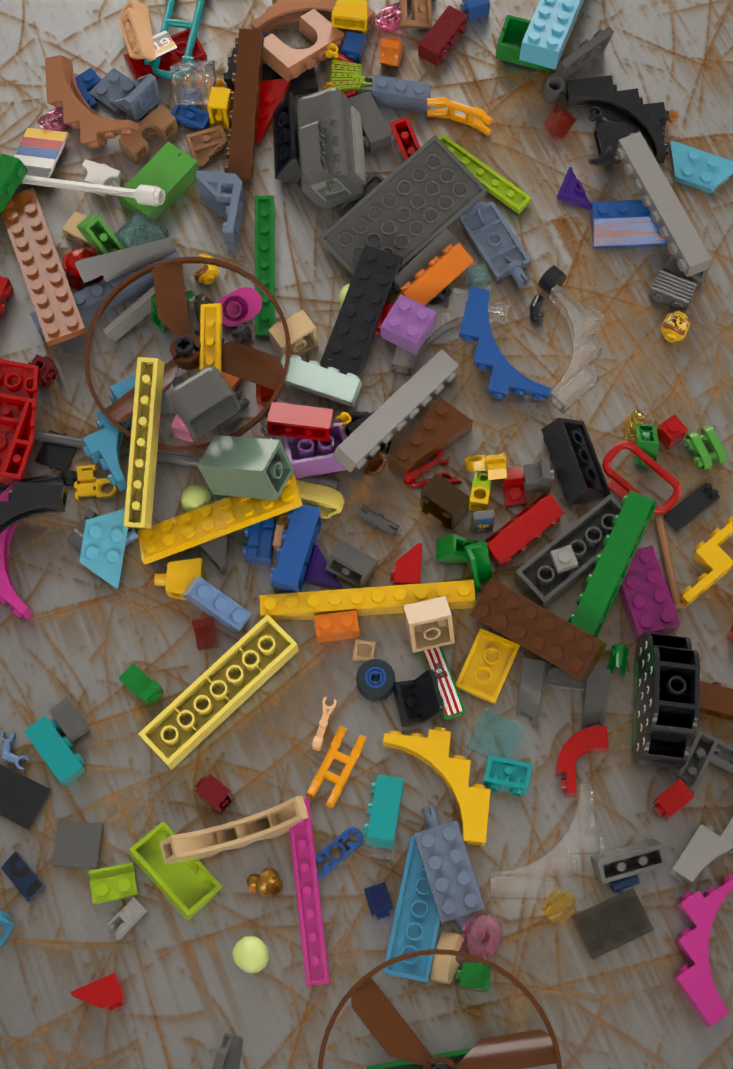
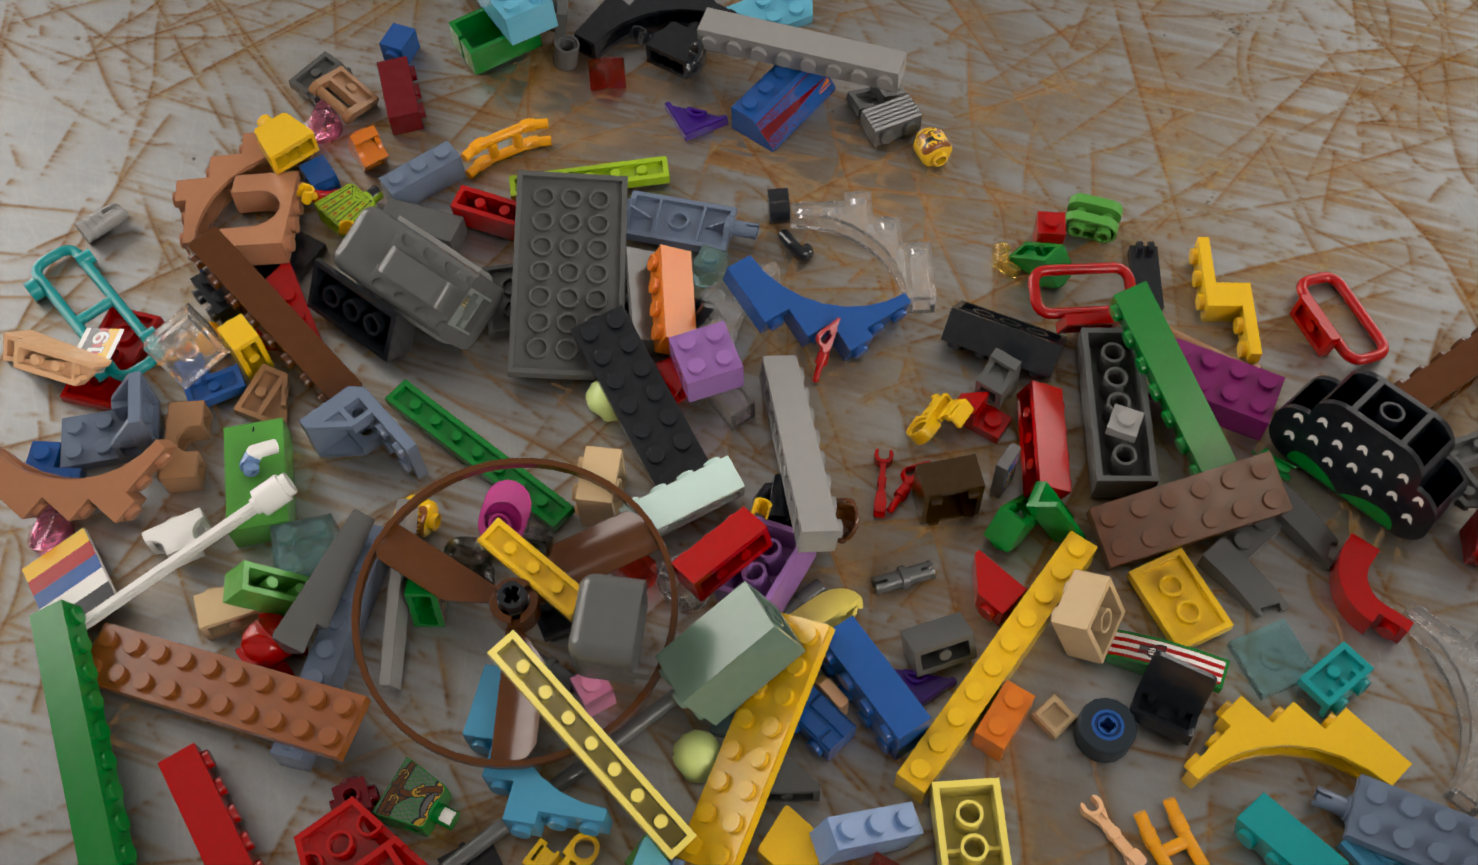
camera: 50 degrees left, 10 degrees down
reddish brown wedge [389,398,473,477] -> none
yellow leg [468,472,491,512] -> none
none -> arm [239,439,279,477]
none -> torso [372,757,460,837]
none -> red hand [812,318,841,383]

